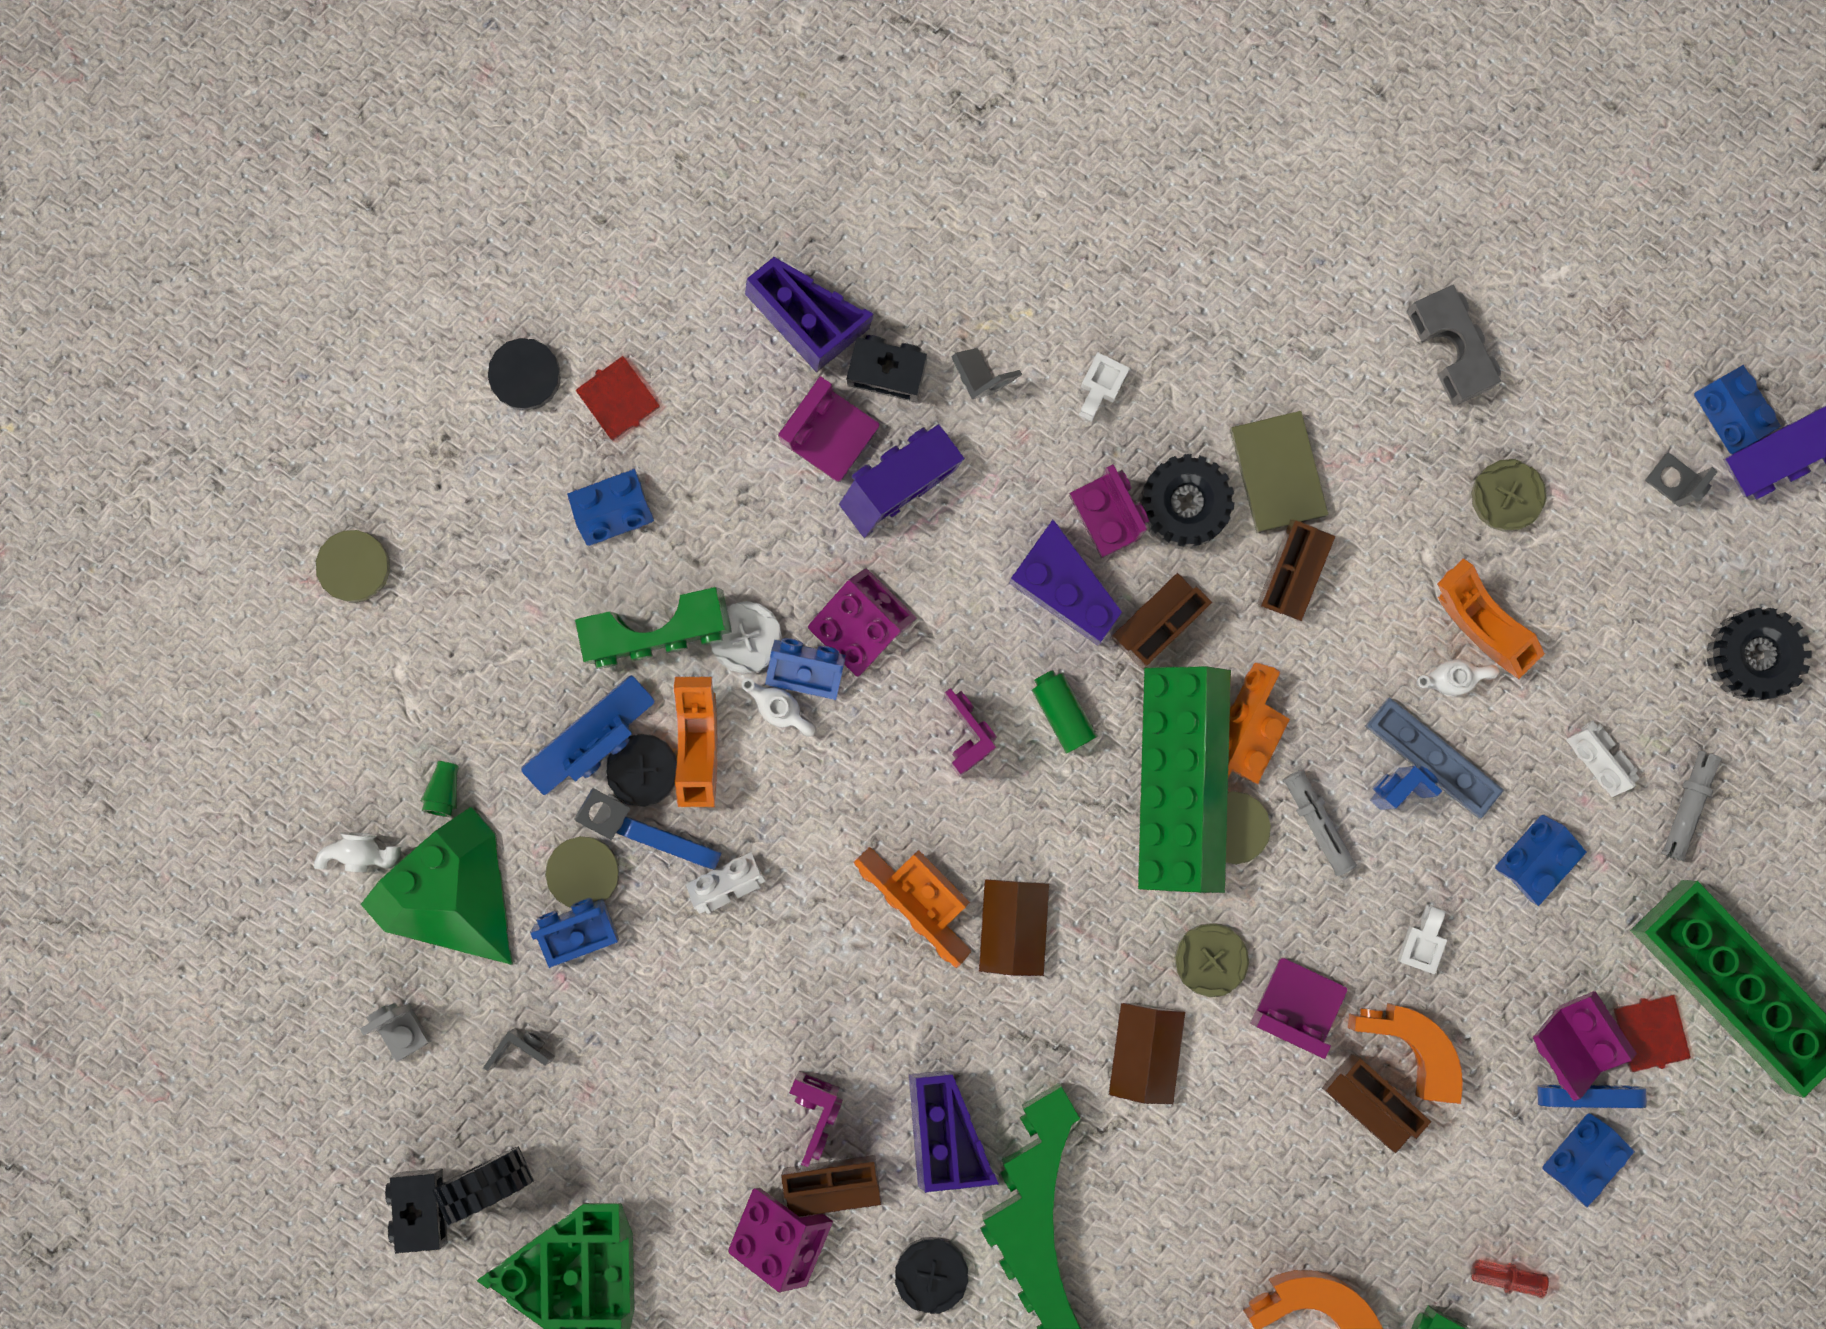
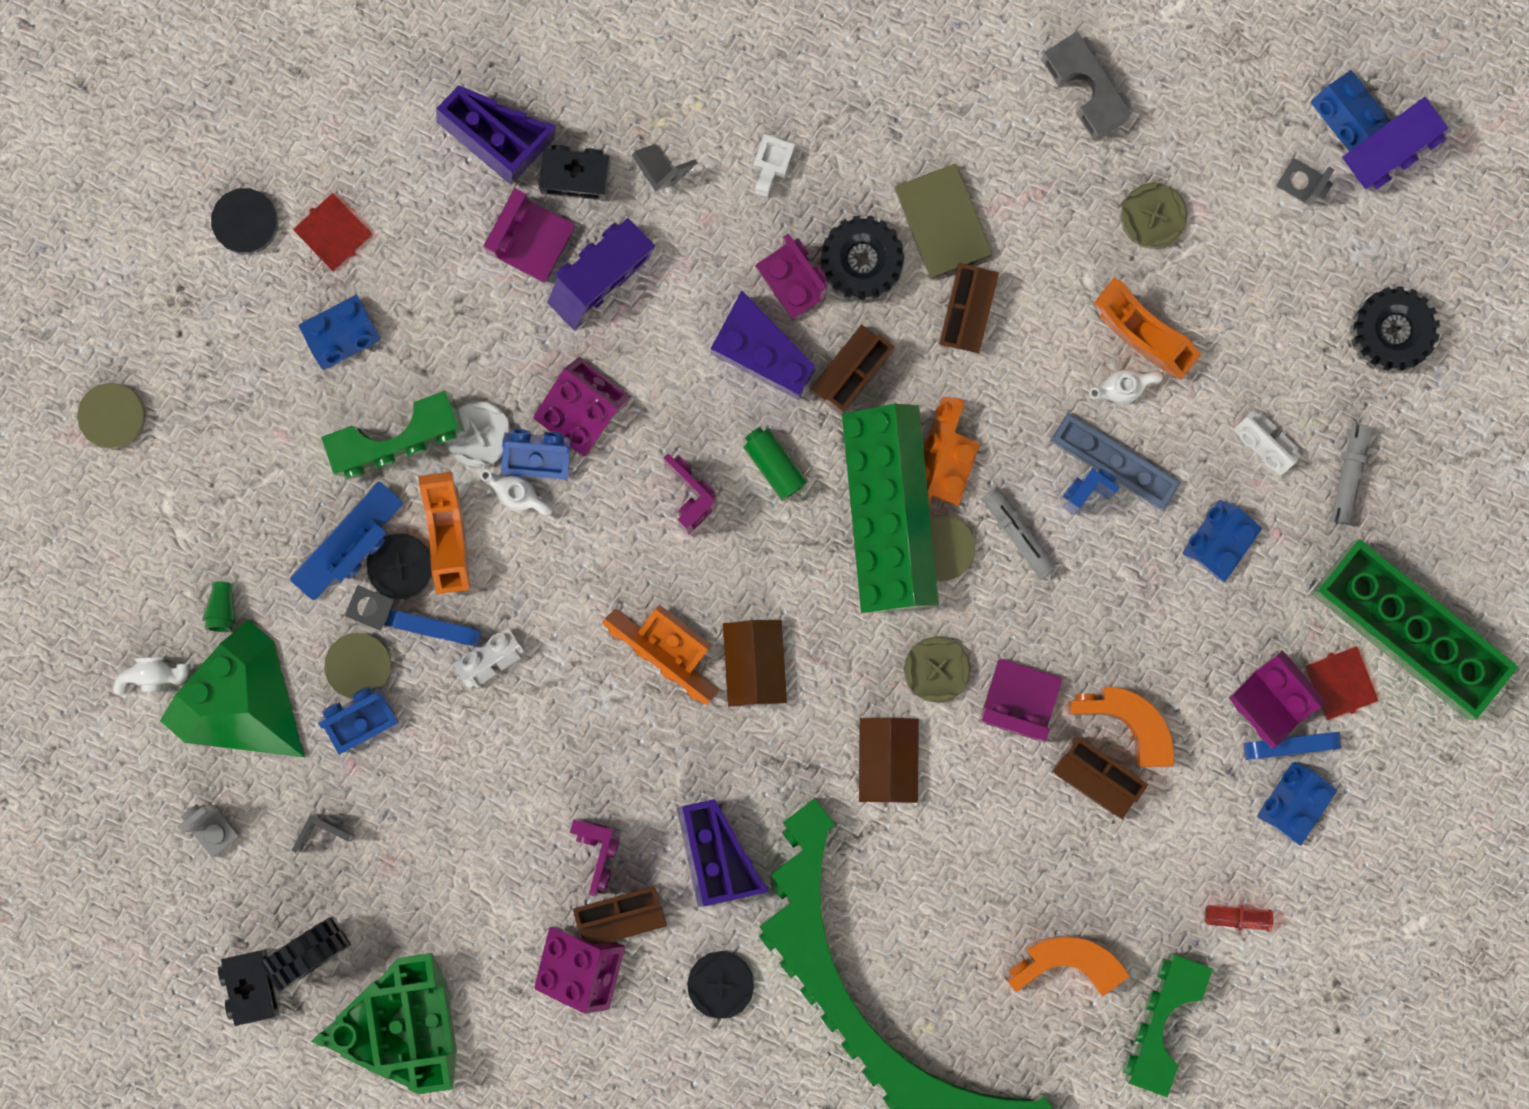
camera: 10 degrees left, 0 degrees up
white plate [1397,905,1447,974] -> none

